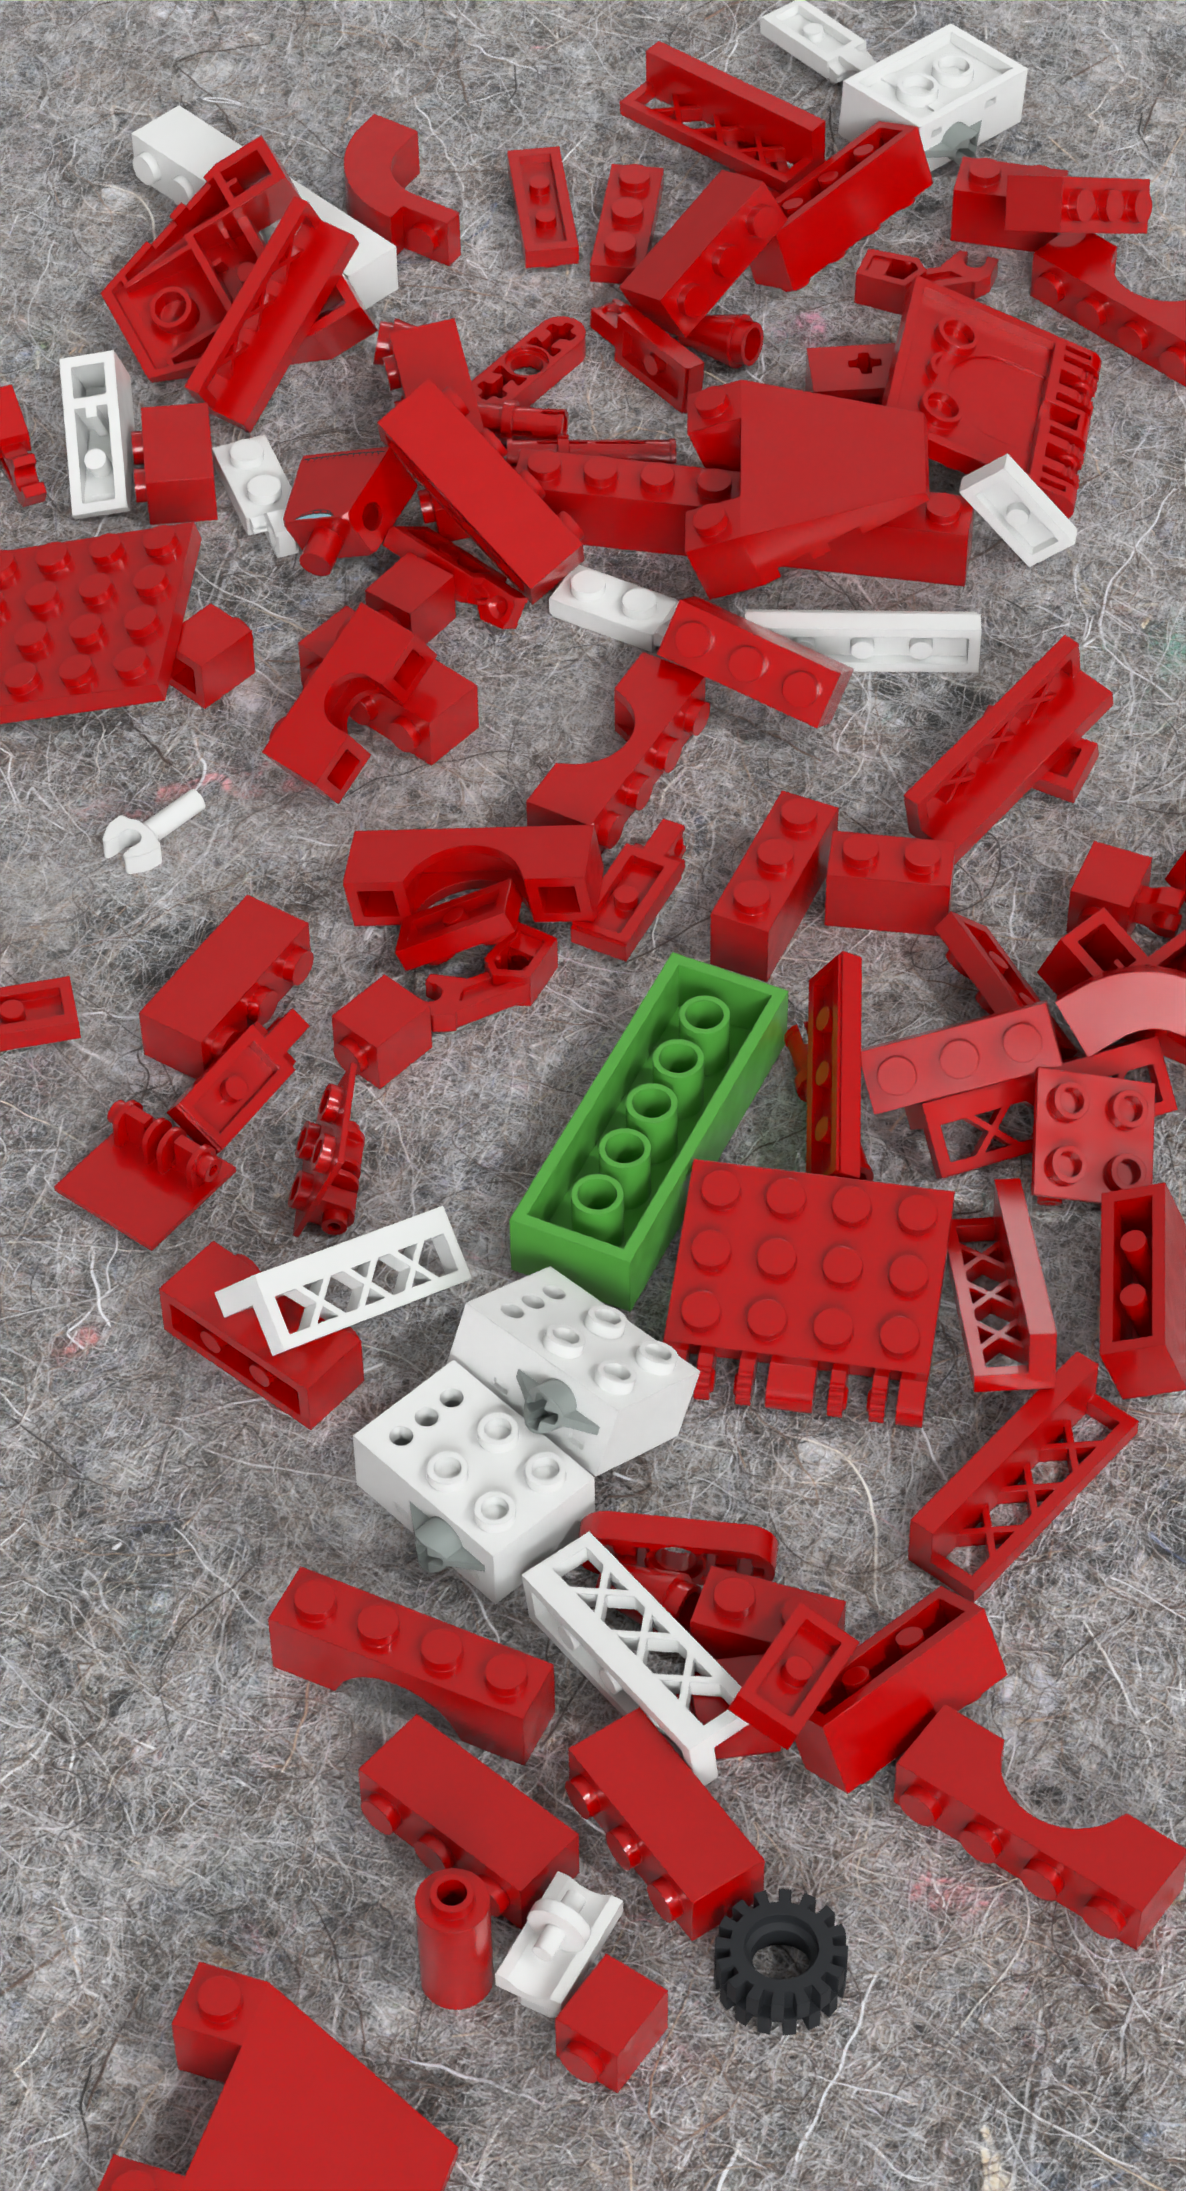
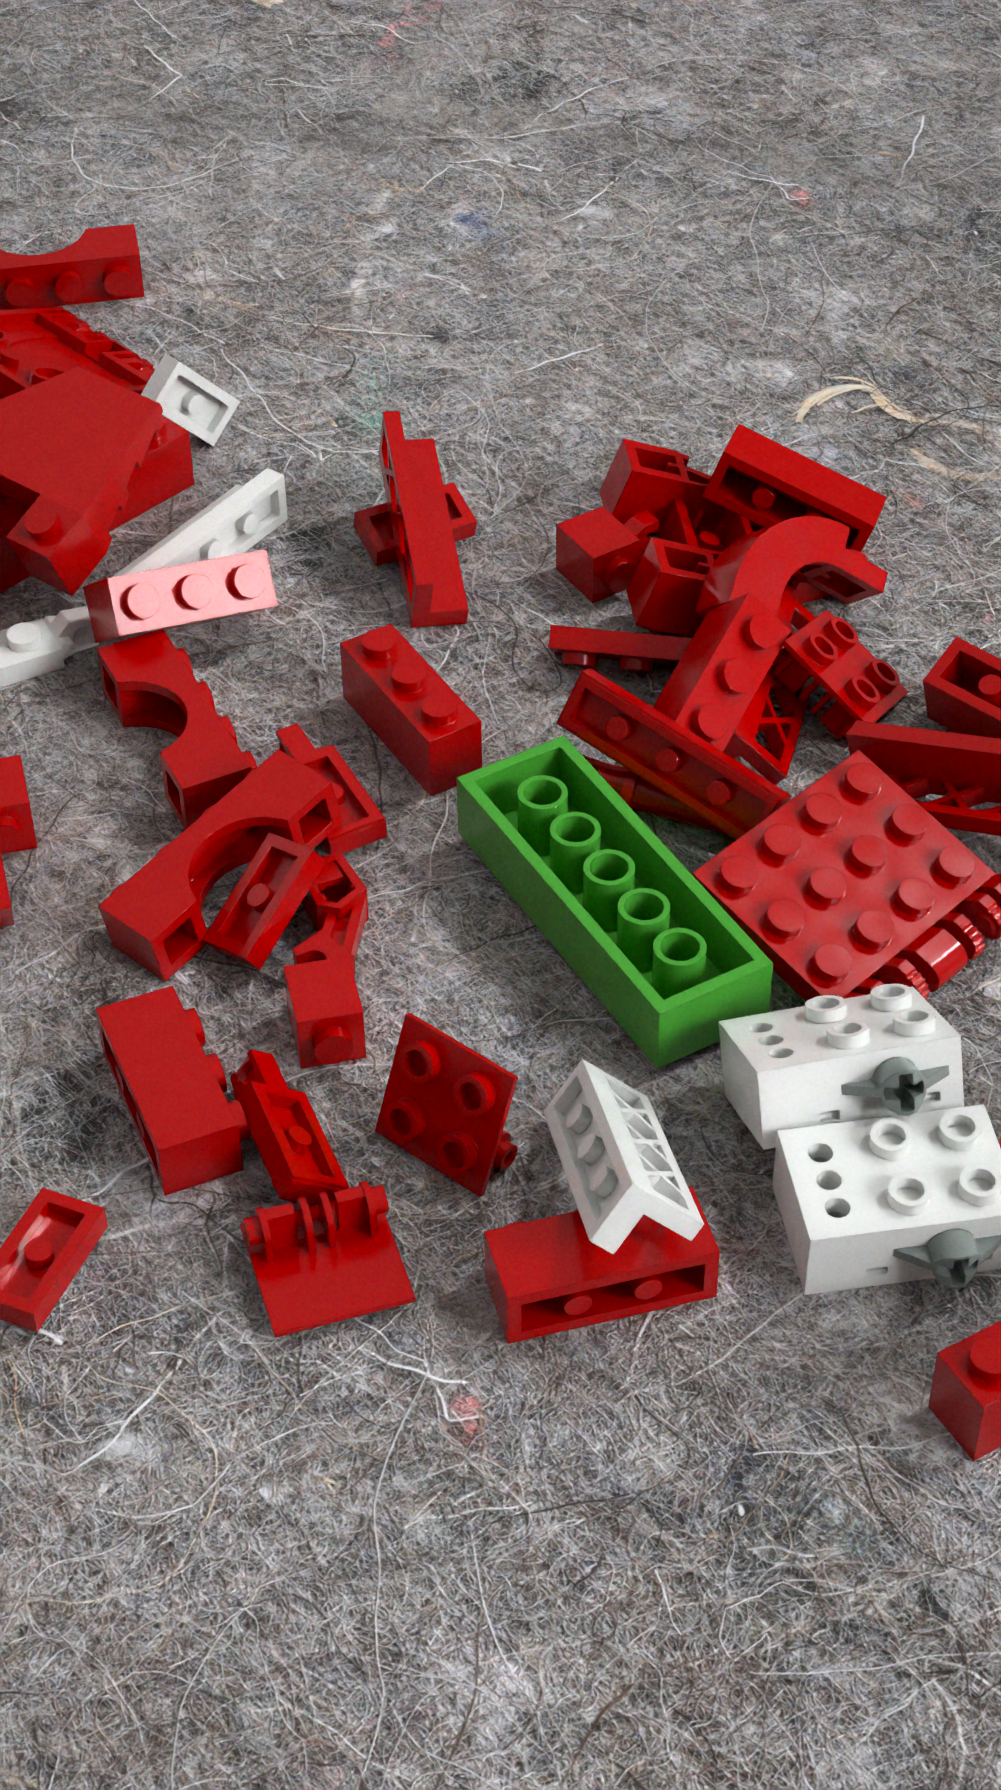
camera: 55 degrees left, 5 degrees down
red brick [824,831,956,936] -> none

